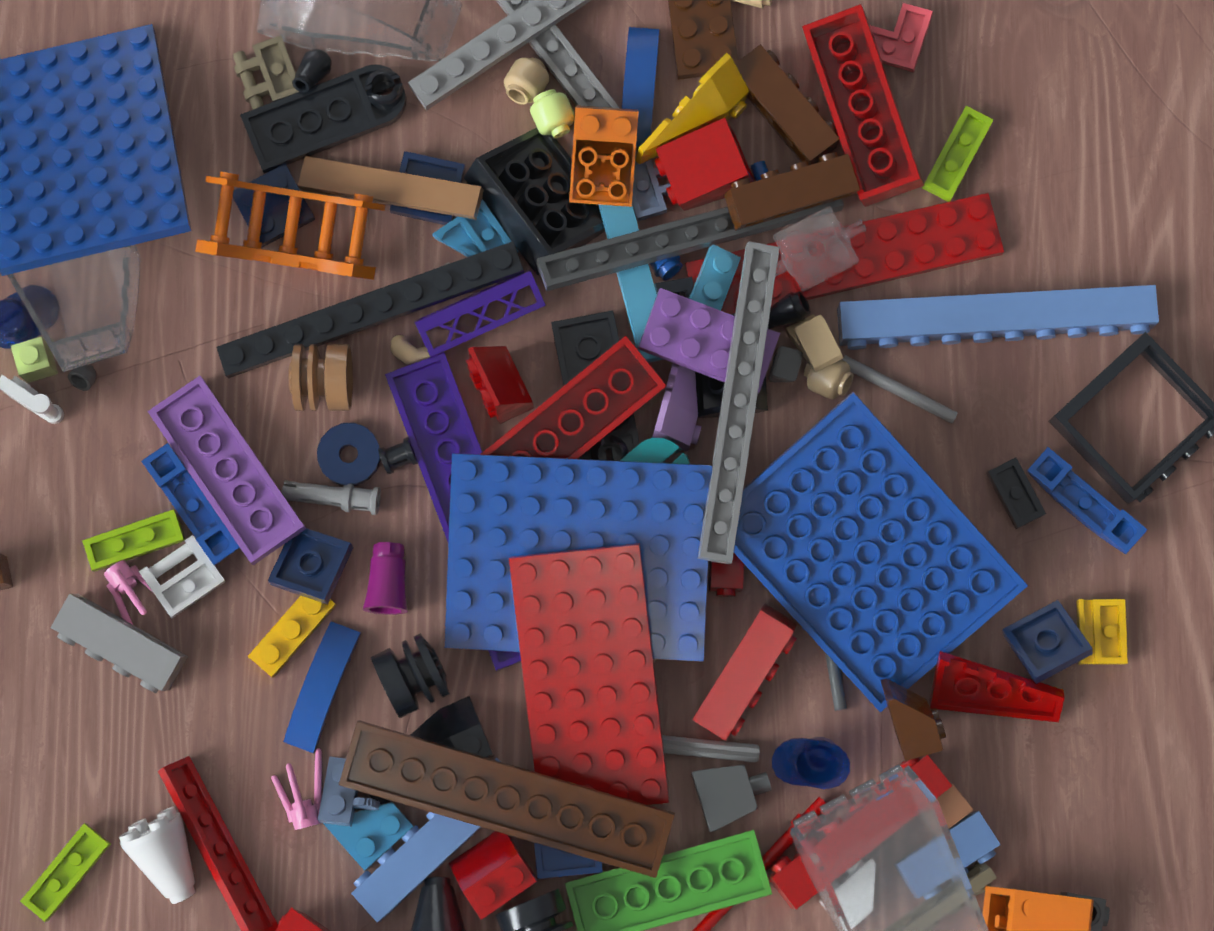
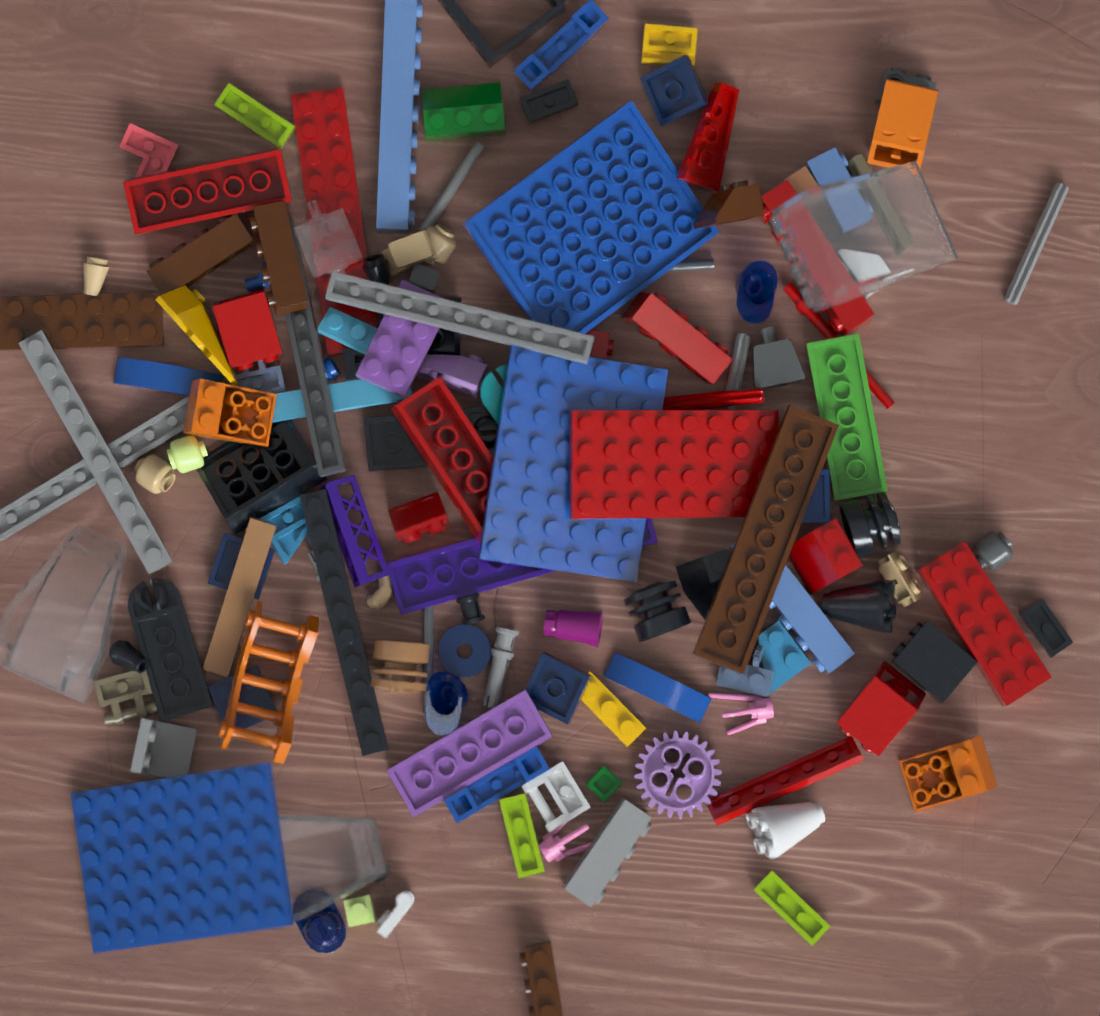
camera: 85 degrees left, 5 degrees up
none -> light grey bracket [130,718,197,778]
none -> green slope [422,82,505,142]
none -> dark grey bar [423,606,434,713]
none -> clear blue piece [425,671,468,735]
none -> green tile [585,765,623,803]
none -> lavender gear [634,731,722,819]
none -> red axle [662,388,764,410]

